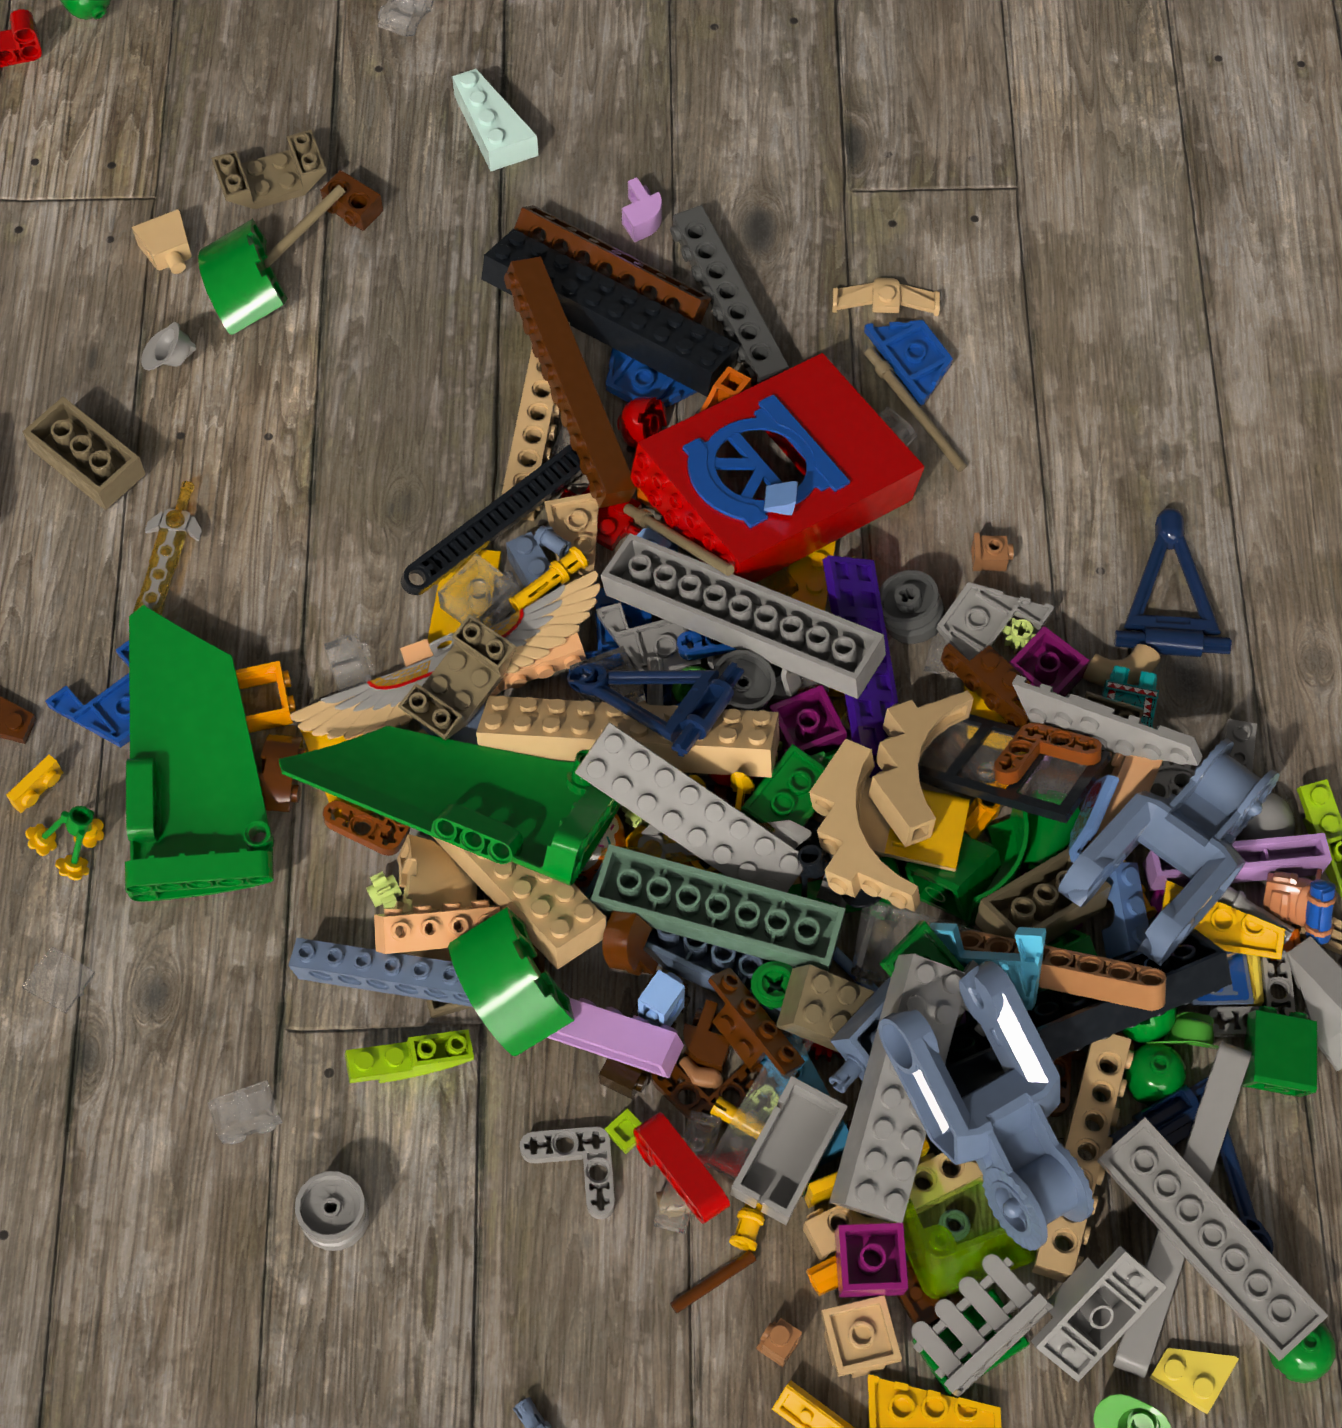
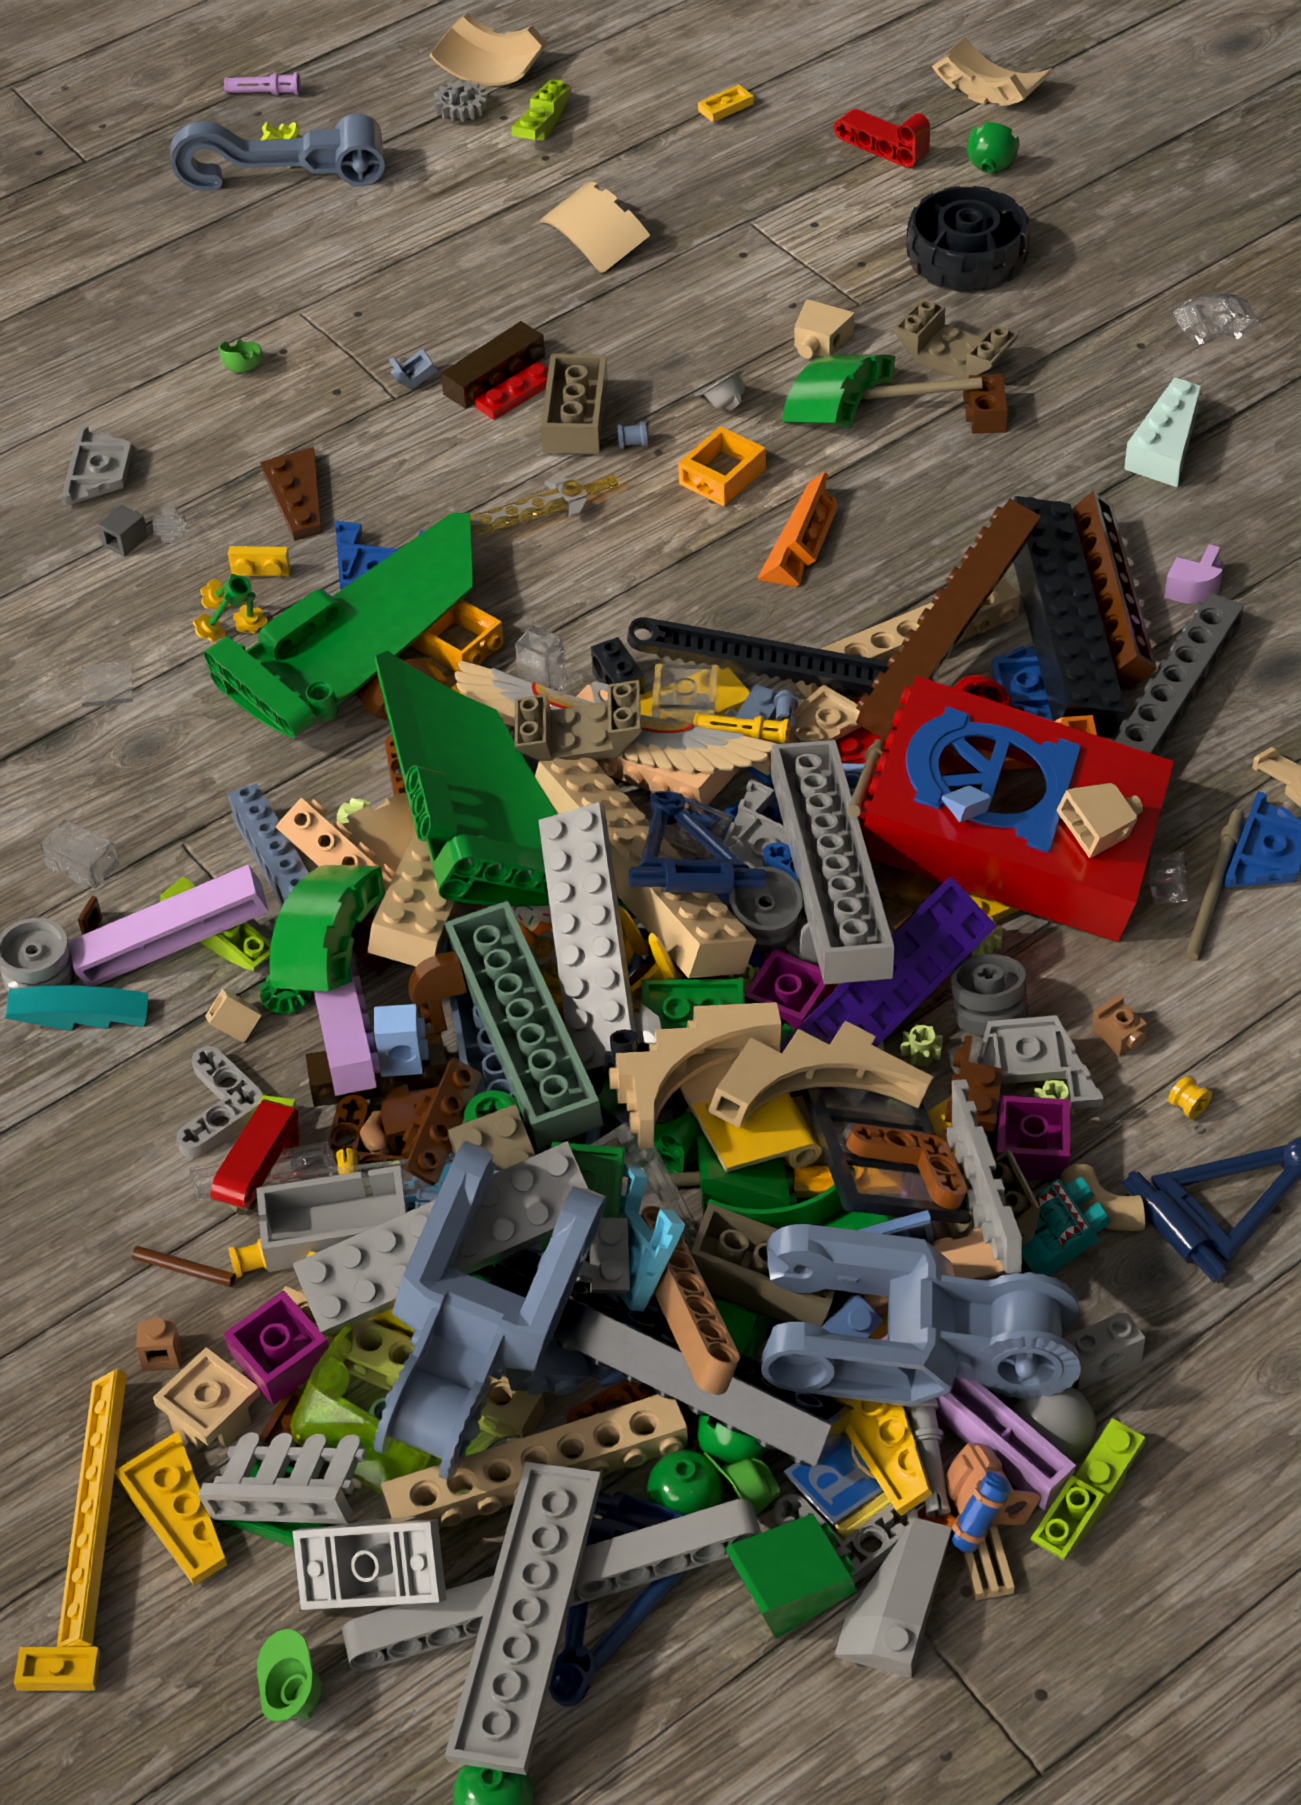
camera: 55 degrees right, 15 degrees down
light yellow wing [1150,1348,1239,1414] -> none
none -> teal slope [5,986,149,1031]
none -> lavender brick [69,864,269,987]
none -> reddish brown slope [78,896,103,935]
none -> tan panel [205,988,261,1042]
none -> green gear [260,975,313,1014]
none -> red plate [475,361,549,420]
none -> black brick [591,637,645,695]
none -> sand blue bush [617,421,648,450]
none -> light orange window [678,426,766,507]
none -> orange wedge [757,472,838,587]
none -> yellowish green gear [901,1024,943,1067]
none -> black wheel [906,186,1030,292]
none -> tan torso [1056,783,1143,858]
none -> yellow wheel [1168,1075,1212,1119]

